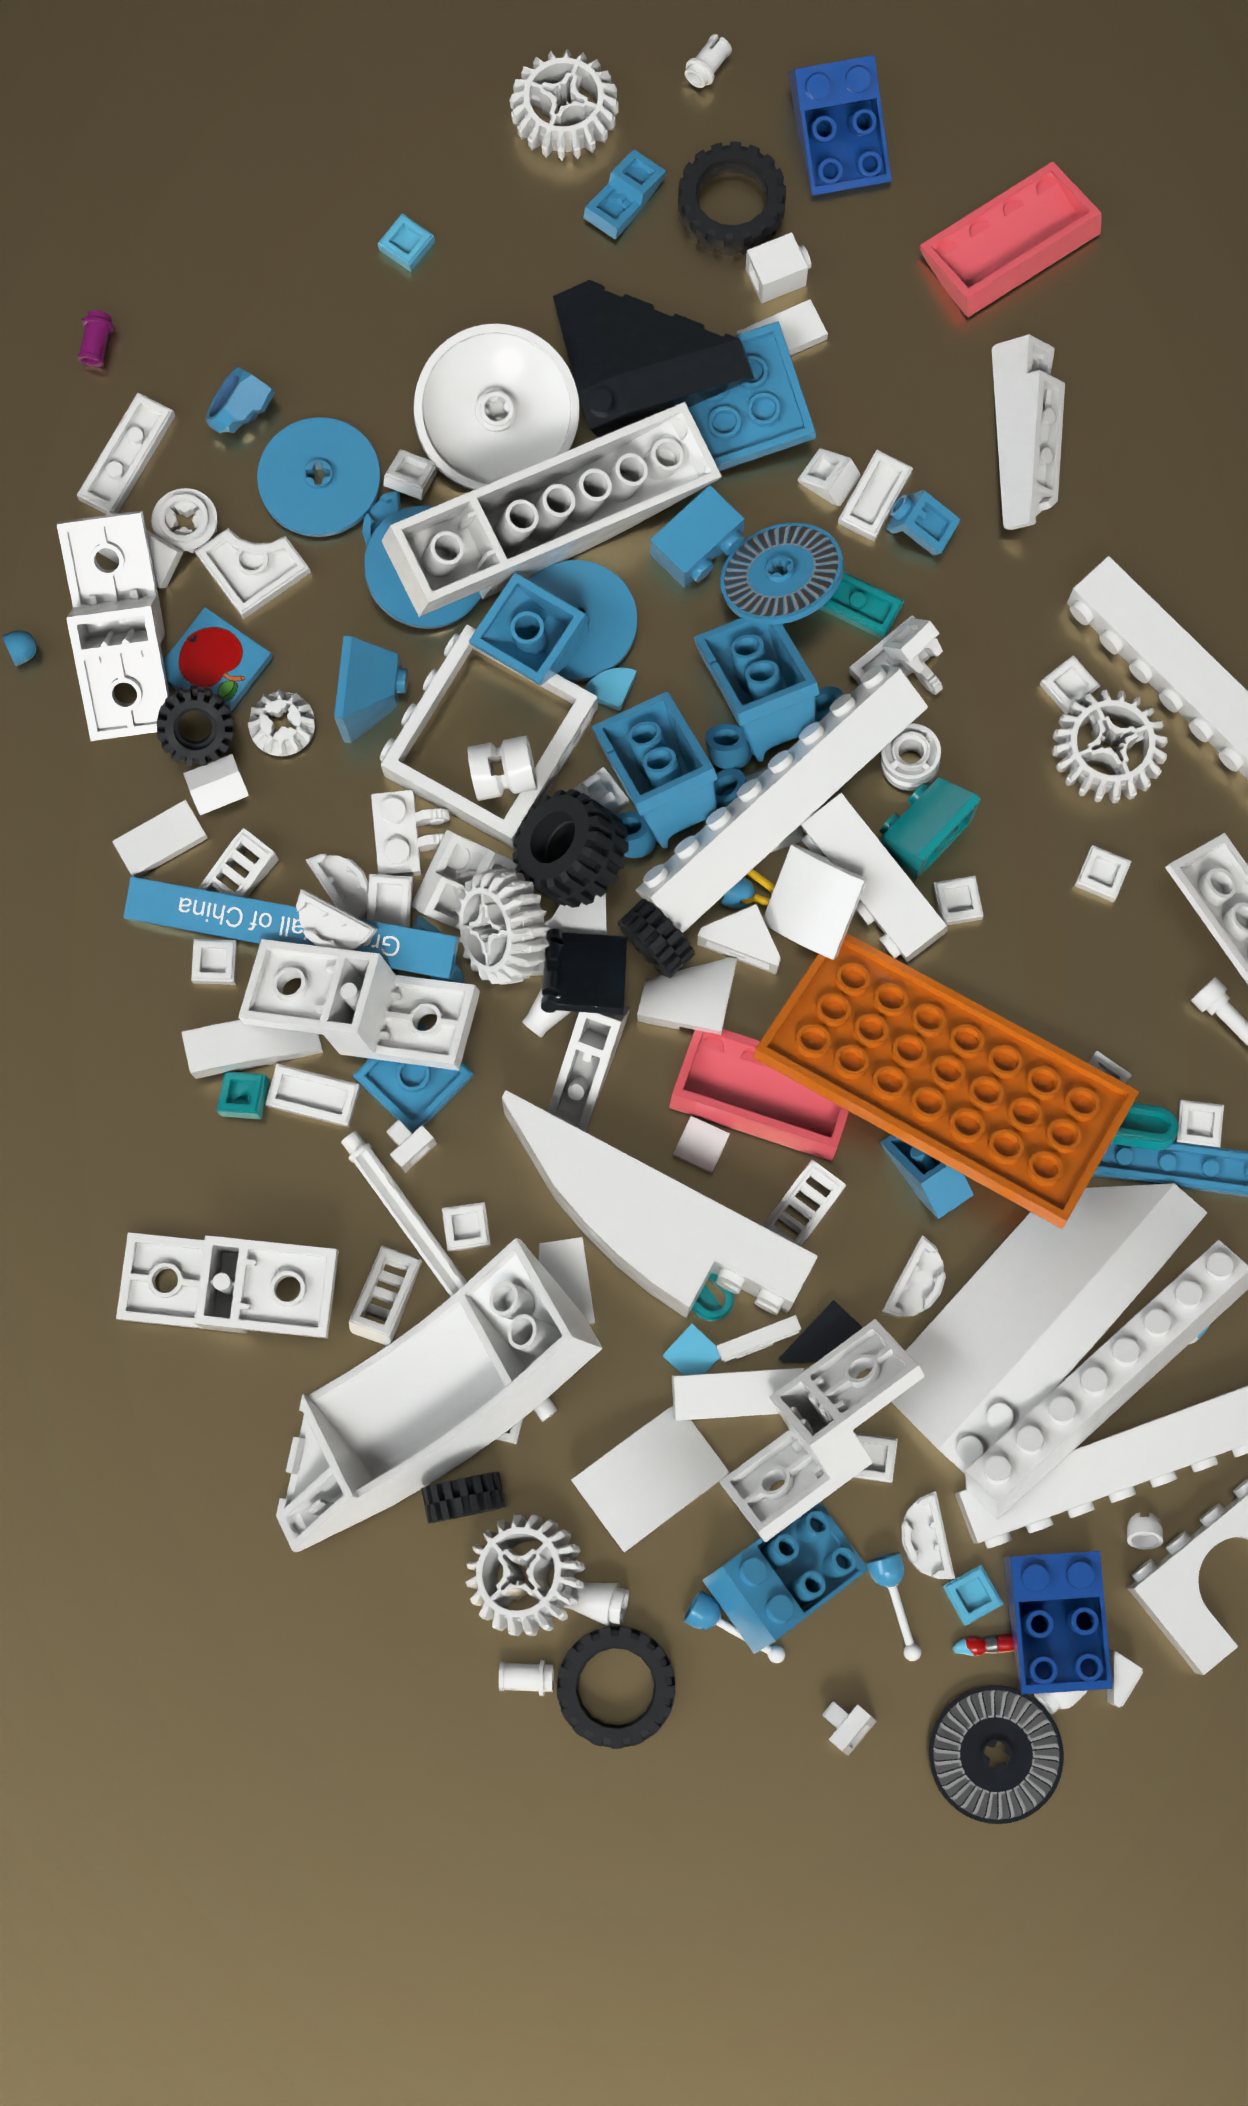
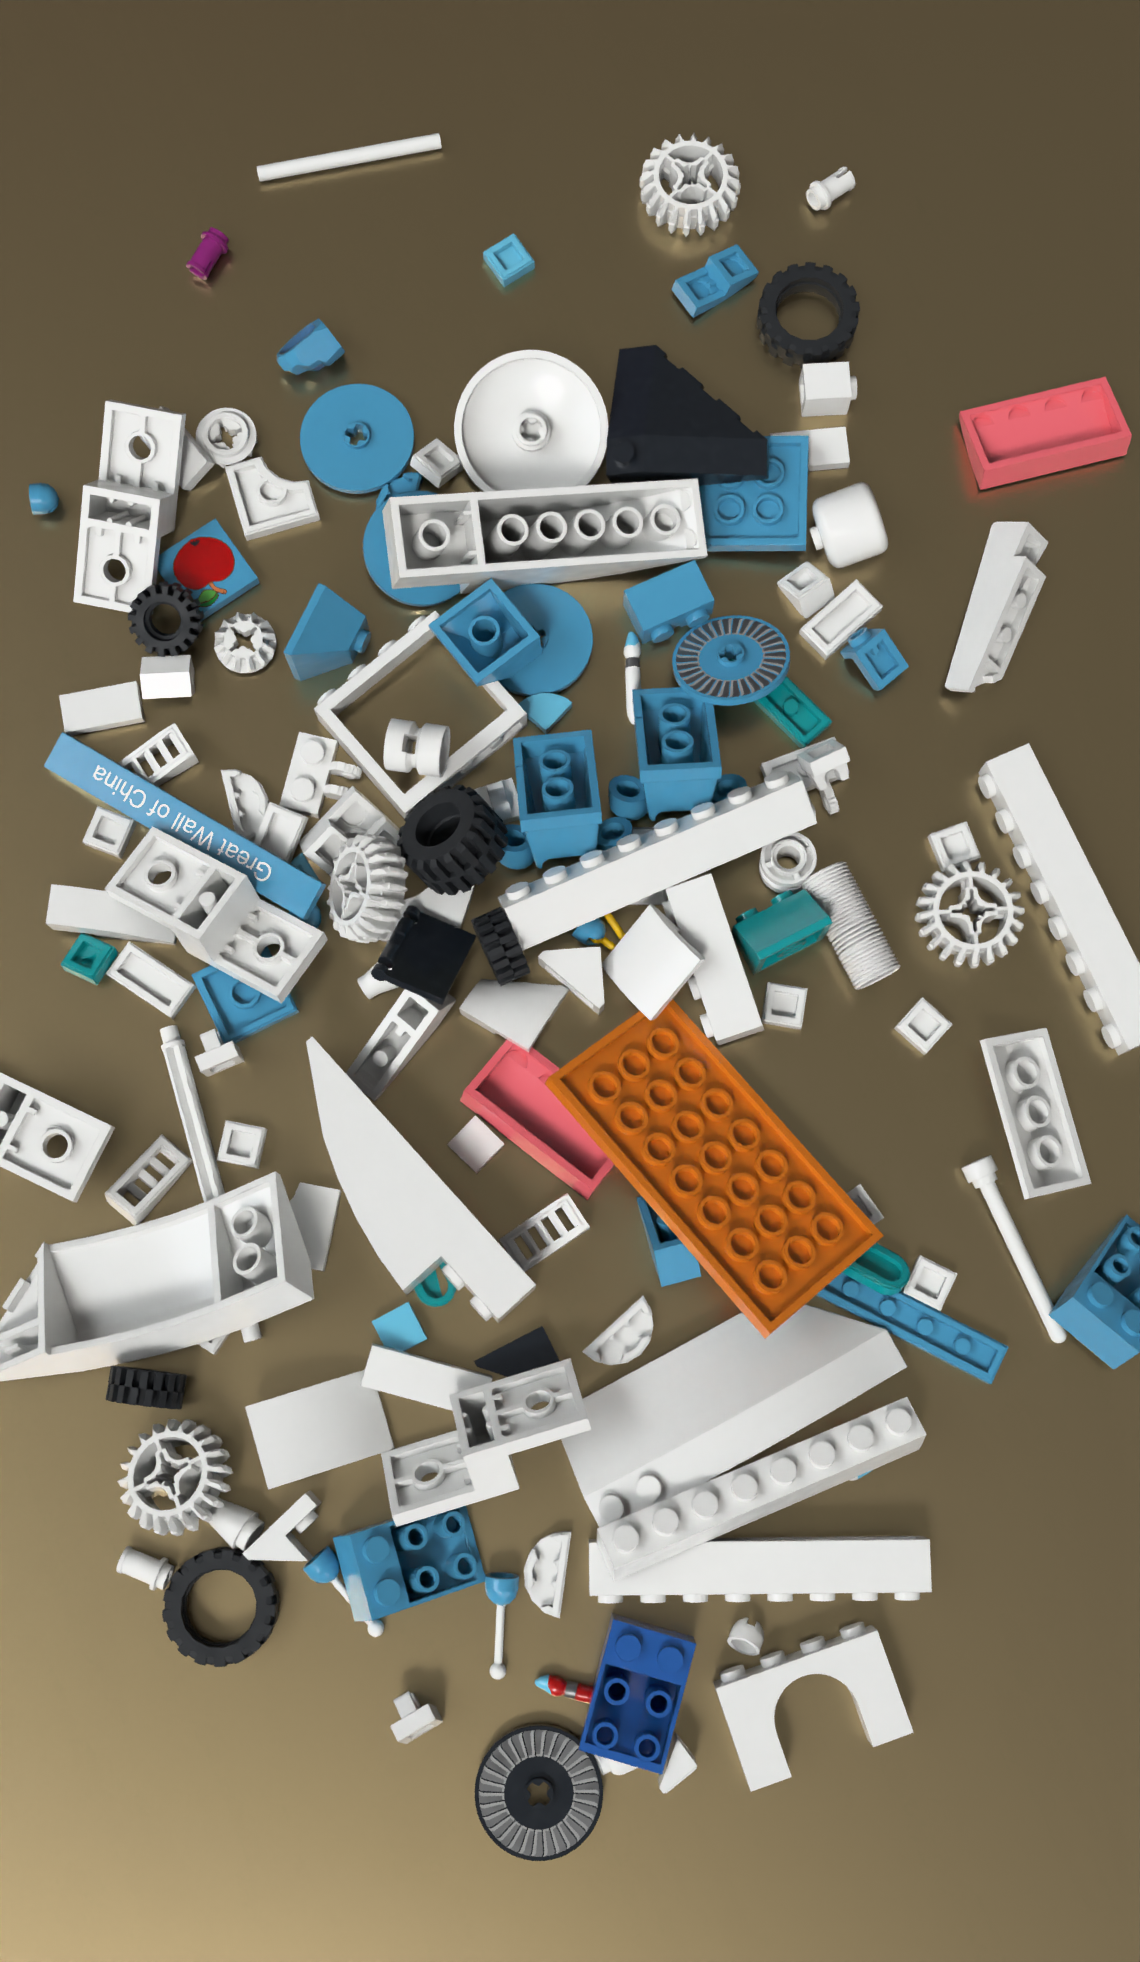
camera: 15 degrees right, 0 degrees up
white tile [77,393,175,514] -> none
white tile [296,889,379,950] -> none
white tile [716,1315,801,1362] -> none
blue slope [788,55,892,196] -> none
white tile [853,1432,898,1483] -> none
medium azure tile [942,1565,1003,1626] -> none
none -> white slope [242,1490,322,1561]
none -> white piece [256,133,442,182]
none -> white piece [623,631,641,725]
none -> white piece [800,861,901,990]
none -> white head [809,482,888,568]

